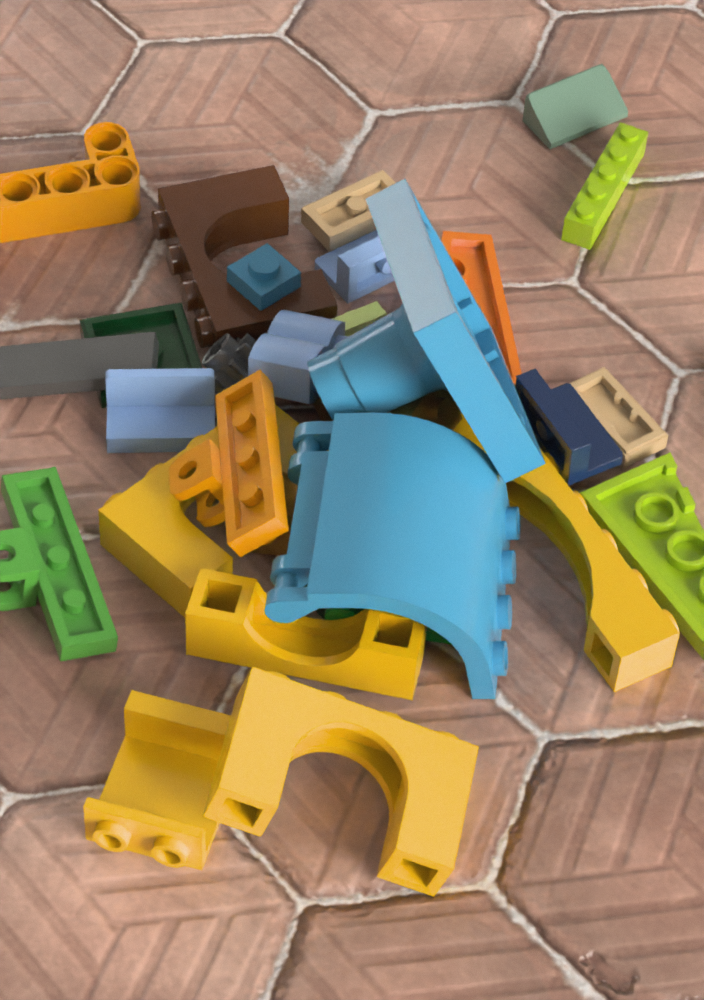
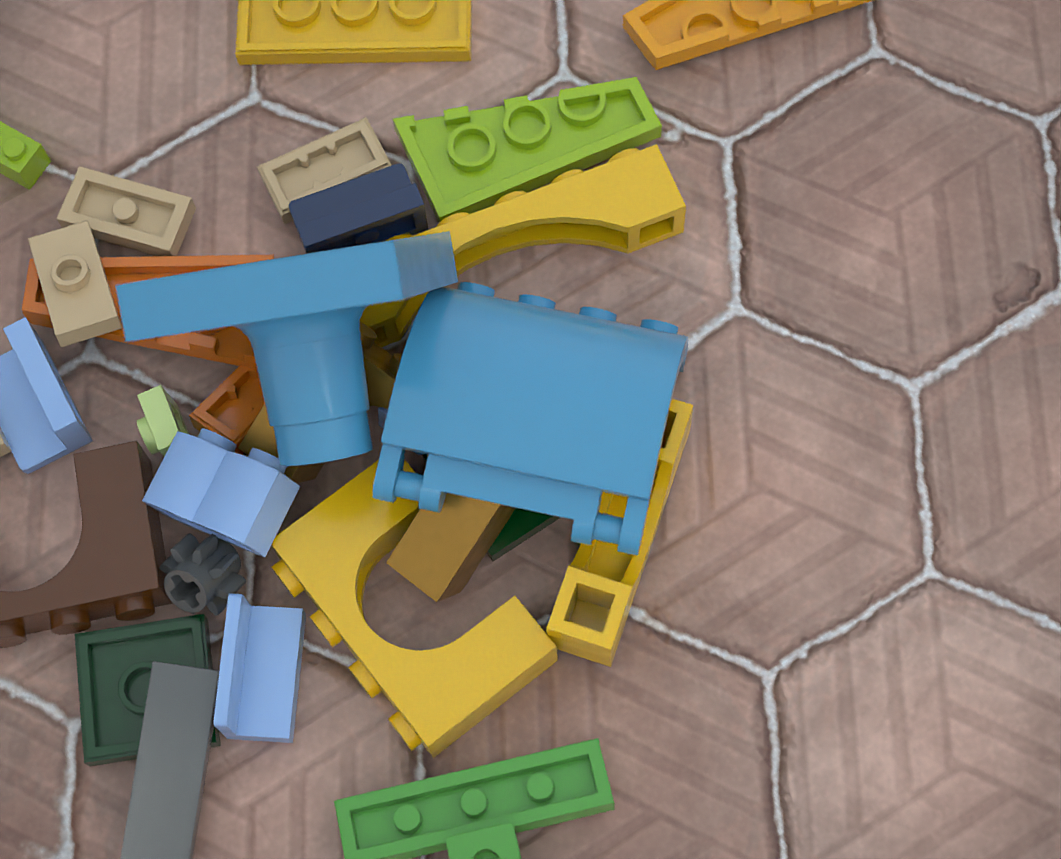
camera: 75 degrees left, 20 degrees up
yellow panel [83,690,231,870] -> none
light orange plate [169,369,289,557] -> none
yellow arch [202,666,479,897] -> none
dark azure plate [227,243,301,311] -> none
none -> tan plate [28,220,122,347]
none -> tan plate [57,166,196,256]

